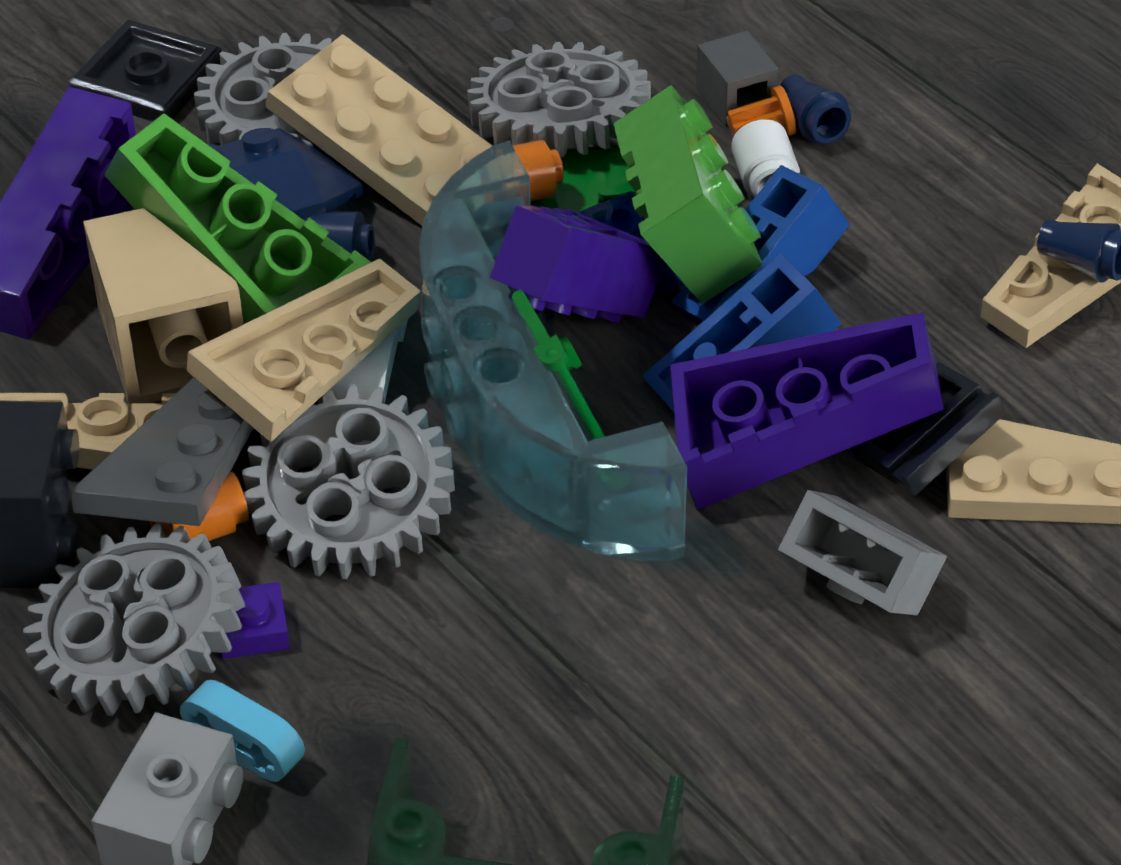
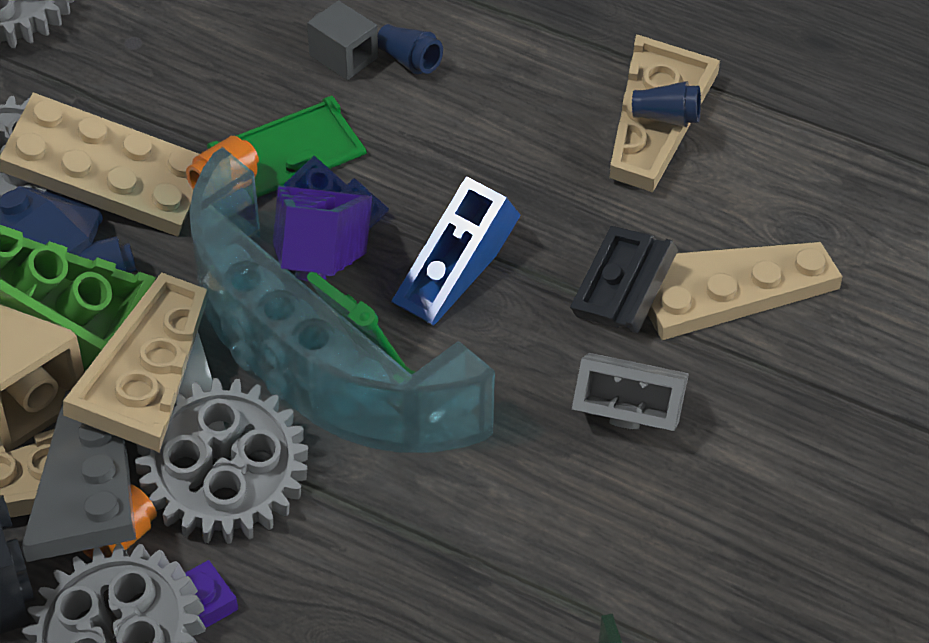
camera: 25 degrees left, 5 degrees up
light grey gear [467,42,651,157] -> none
bright green wedge [613,85,763,304] -> none
dark purple wedge [670,312,944,510] -> none
blue slope [671,165,850,323] -> none
orange piece [726,85,796,138] -> none
white brick [731,120,800,197] -> none

